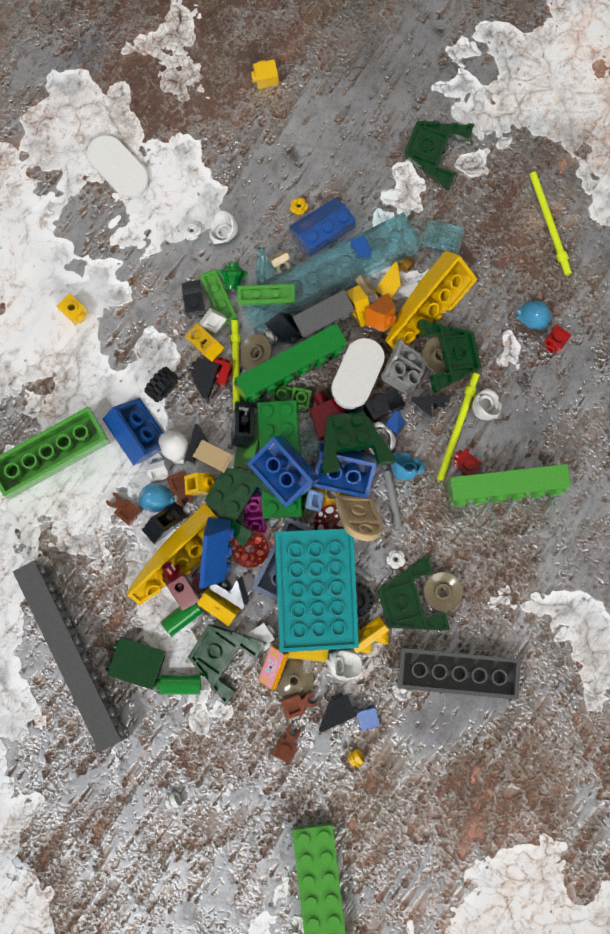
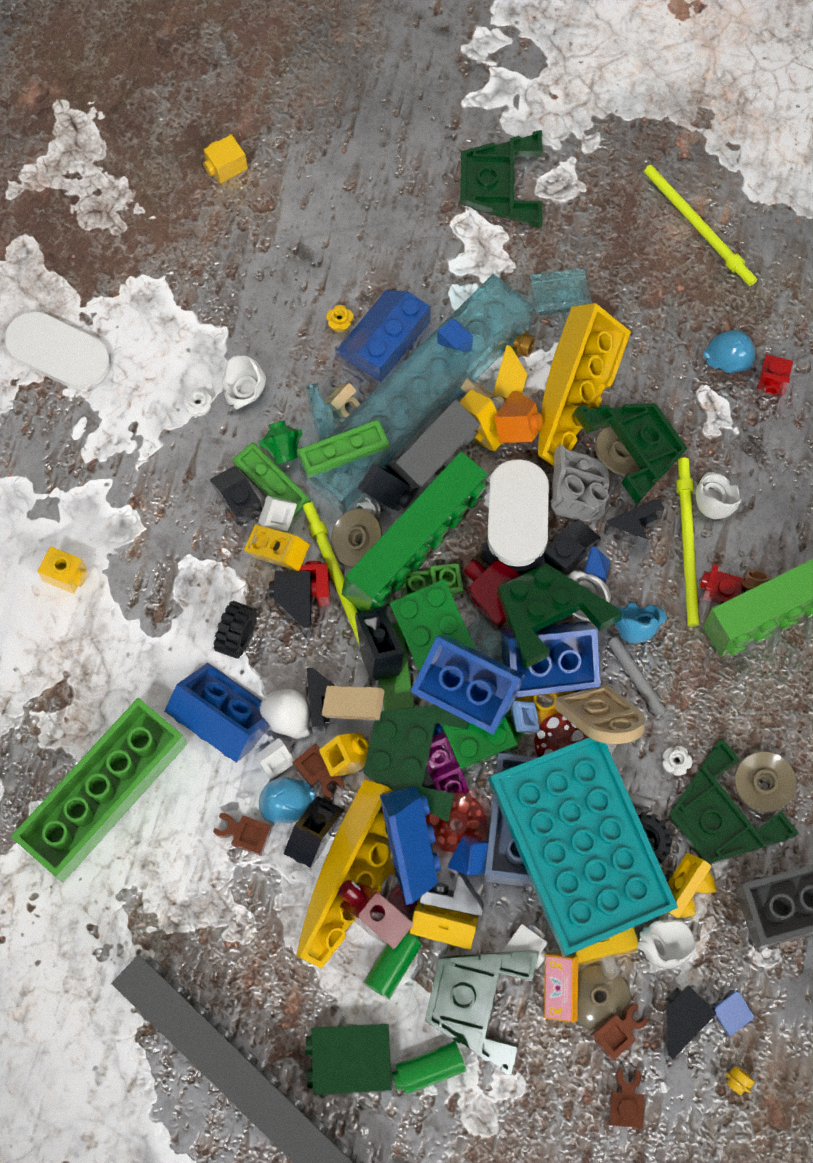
camera: 20 degrees left, 10 degrees down
none -> blue slope [448,835,488,875]
none -> nougat plate [742,570,770,591]

